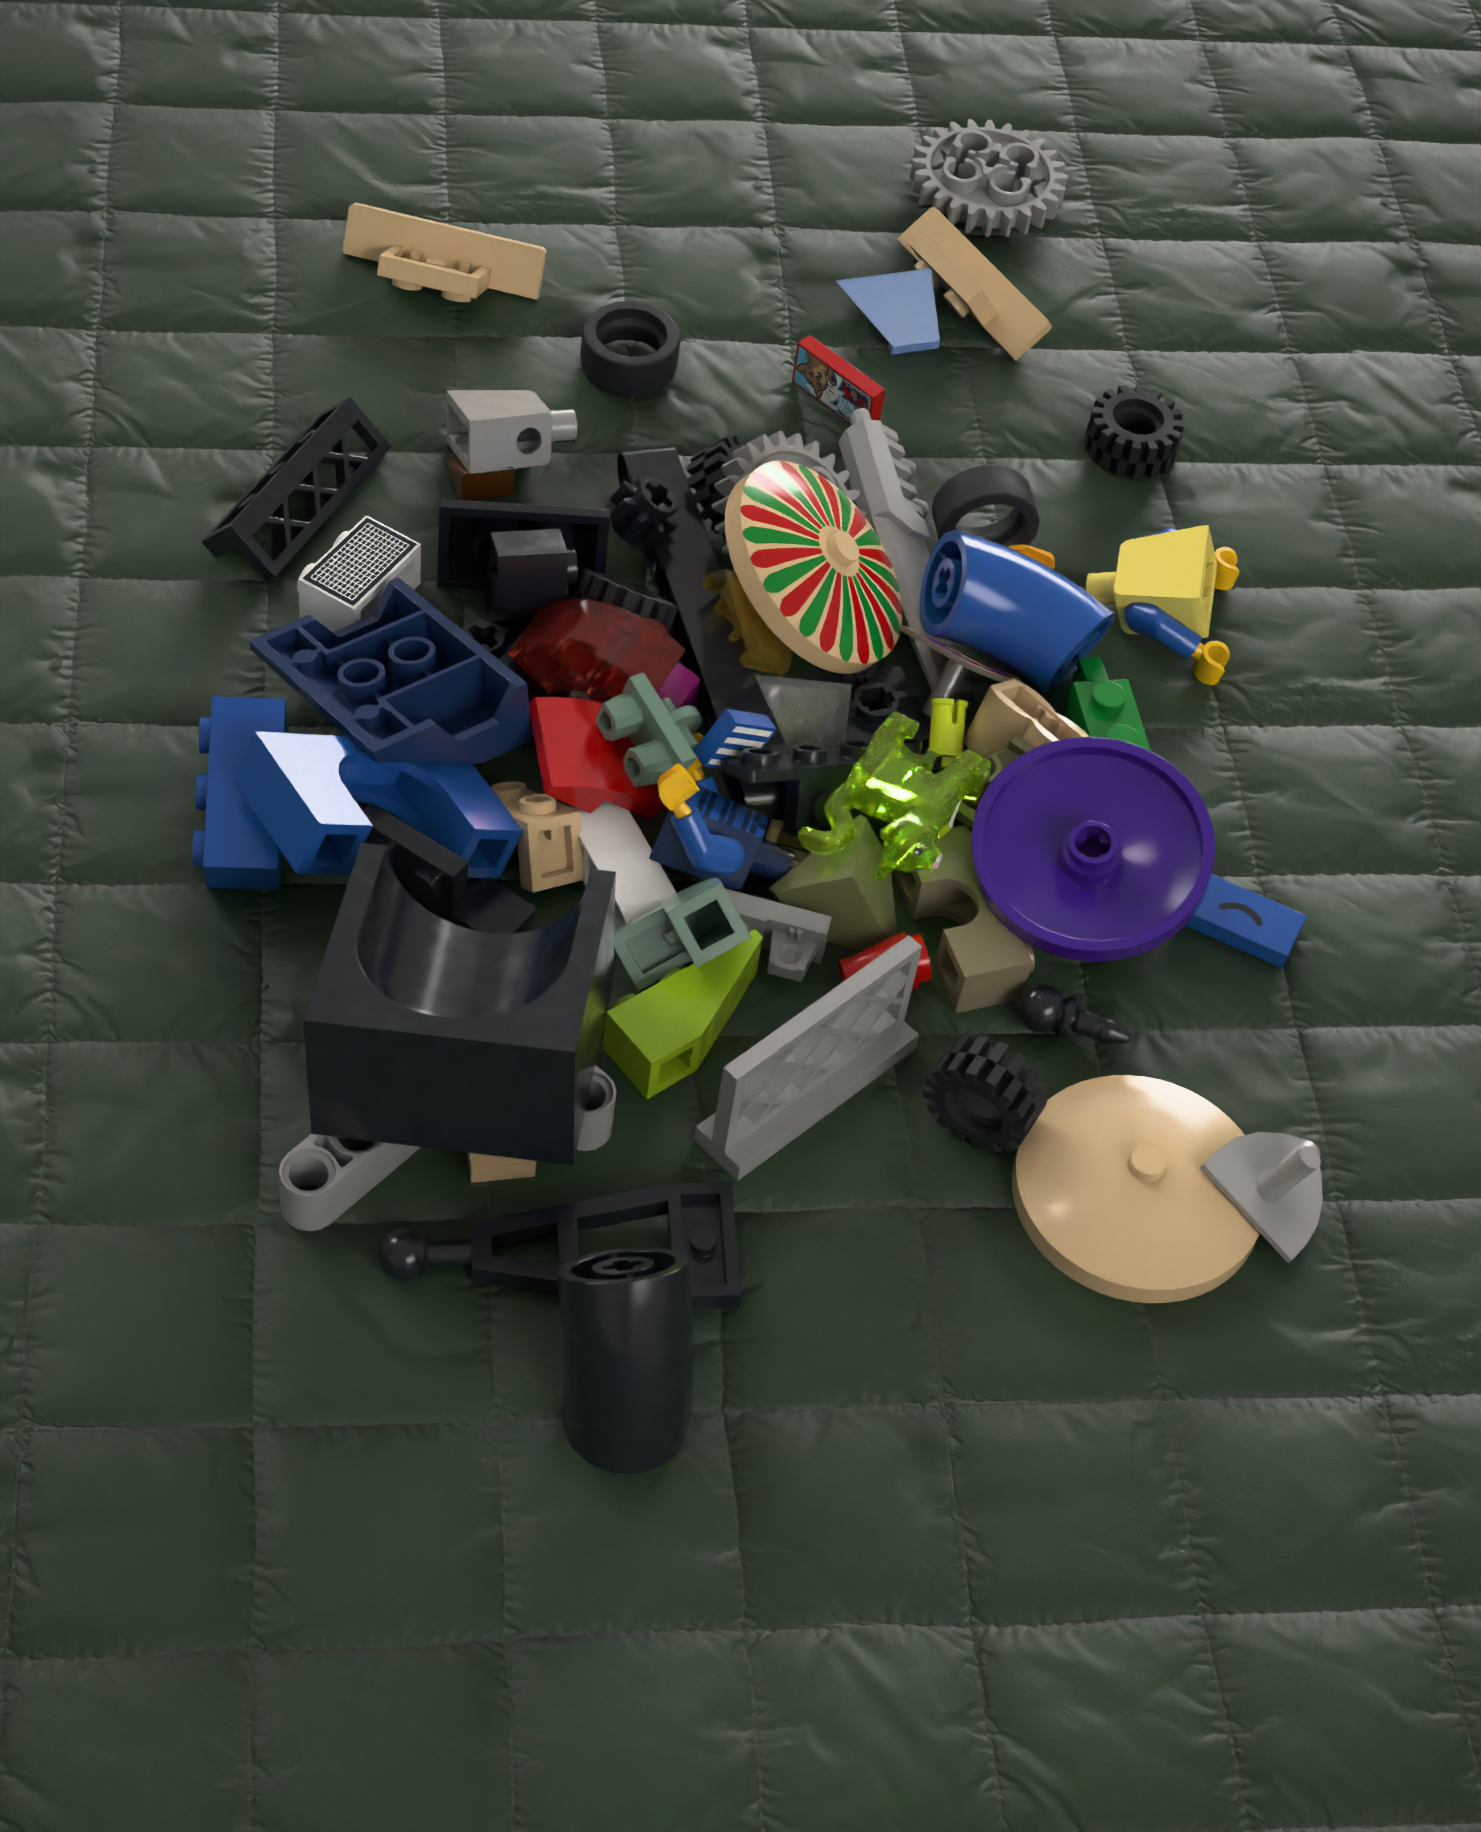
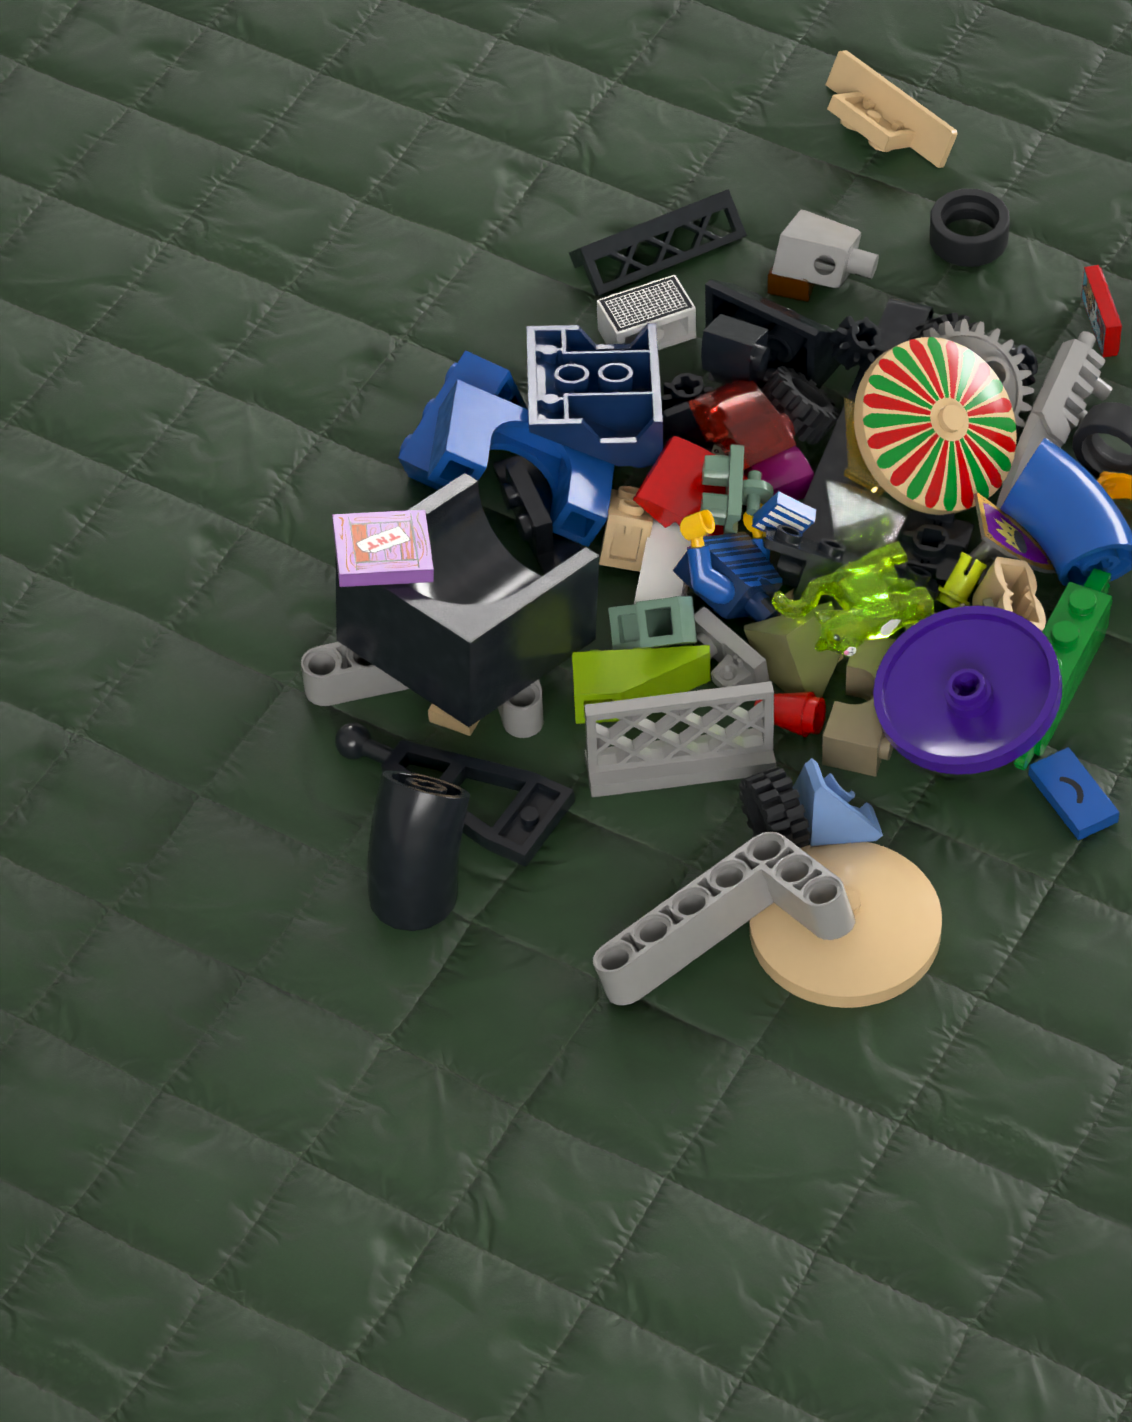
camera: 45 degrees right, 0 degrees up
black bar [1016,984,1131,1043] -> none
light grey shield [1200,1132,1323,1263] -> none
none -> tile [332,510,434,587]
none -> light grey beam [593,832,855,1005]
none -> medium blue slope [793,758,883,846]

